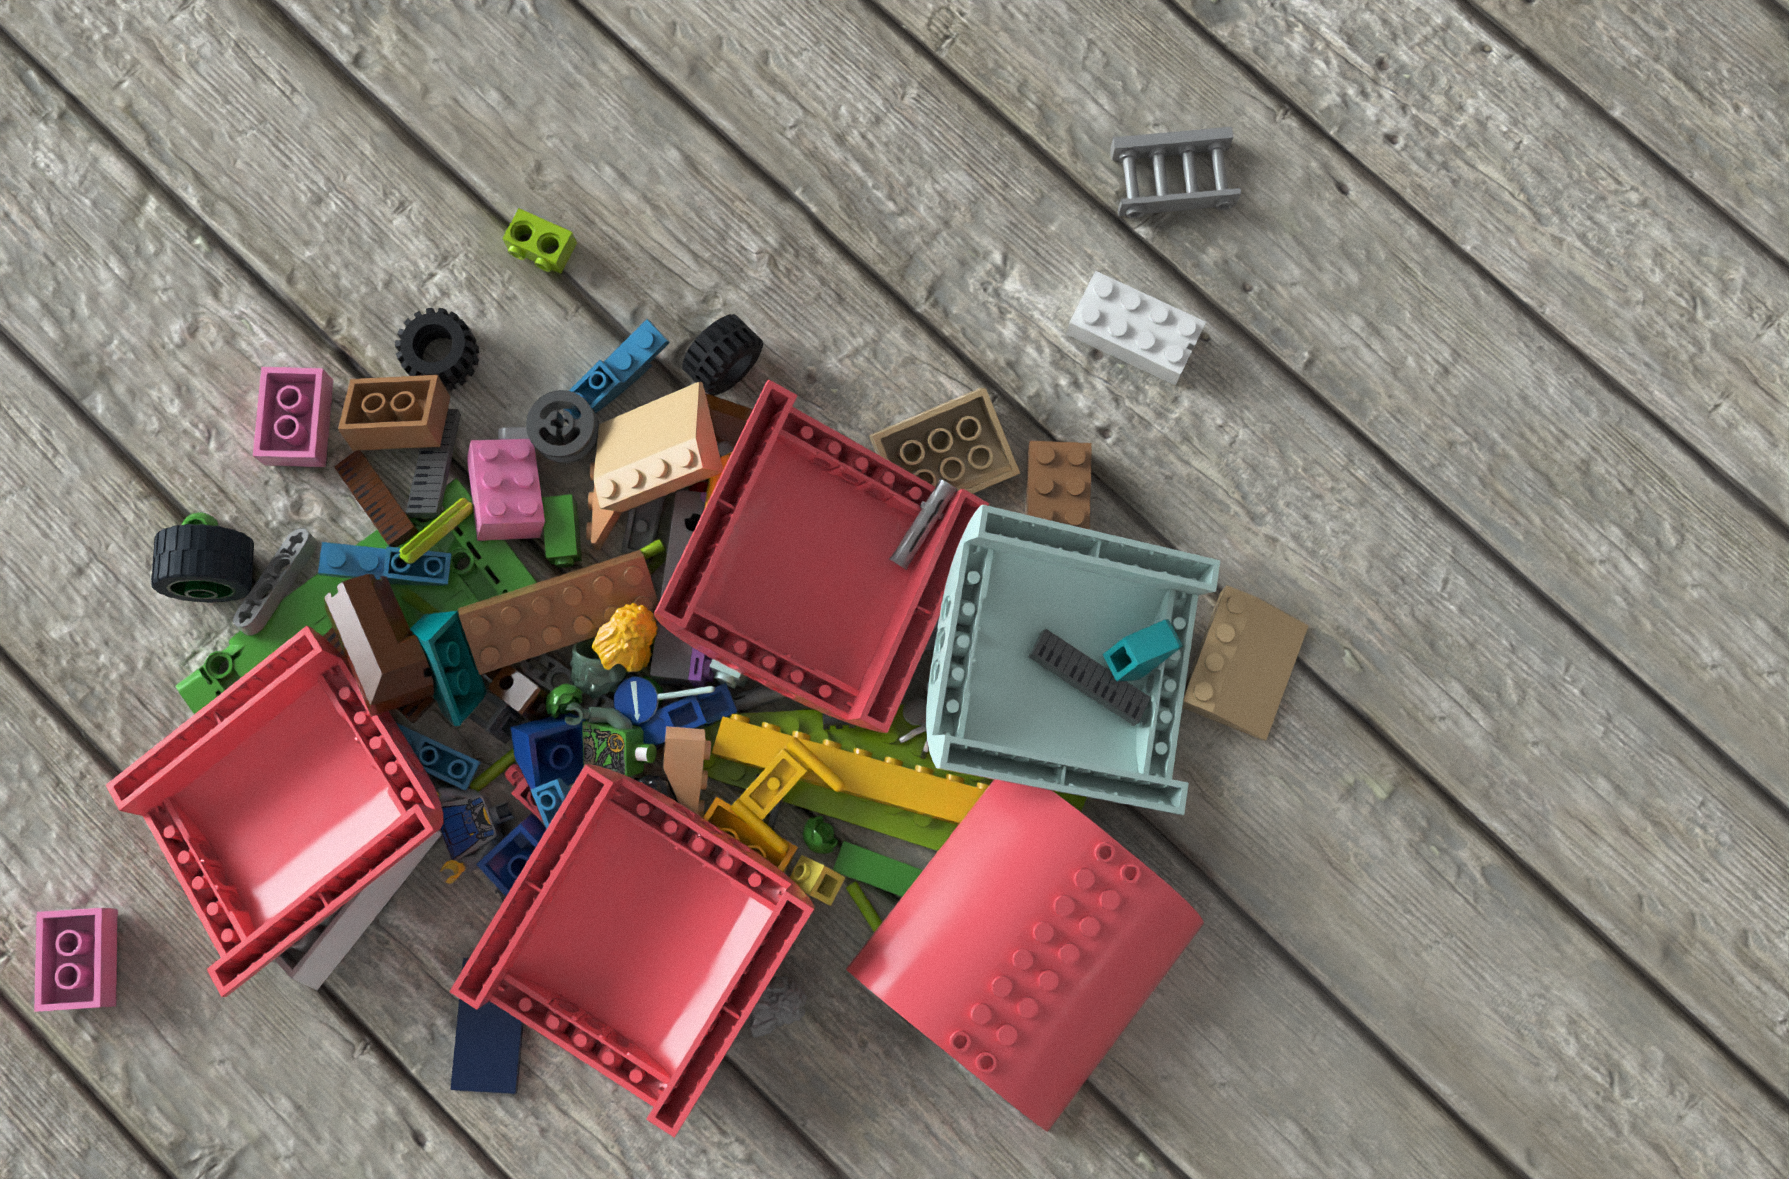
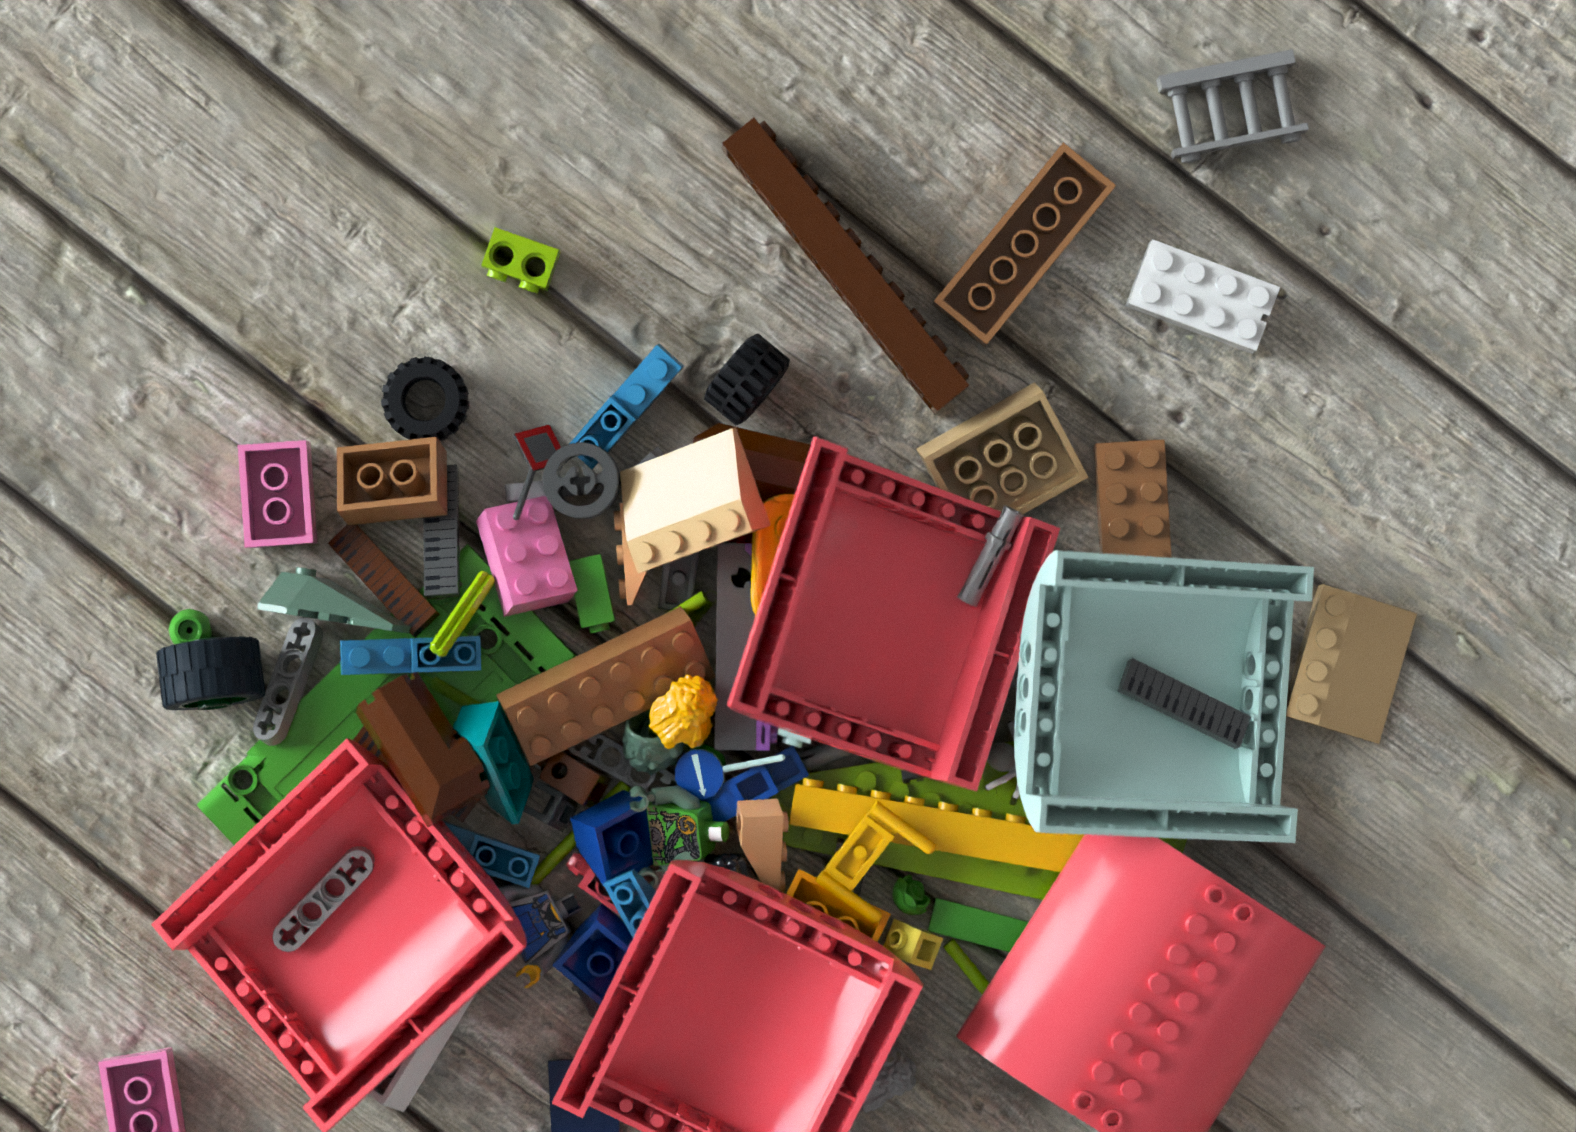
camera: 10 degrees left, 10 degrees up
bright green plate [545,683,583,718] -> none
teal slope [1102,619,1183,681] -> none
none -> sand green wedge [257,567,410,633]
none -> light grey beam [272,846,375,952]
none -> dark grey piece [513,425,568,520]
none -> reddish brown brick [722,118,970,415]
none -> medium nougat brick [932,142,1116,347]

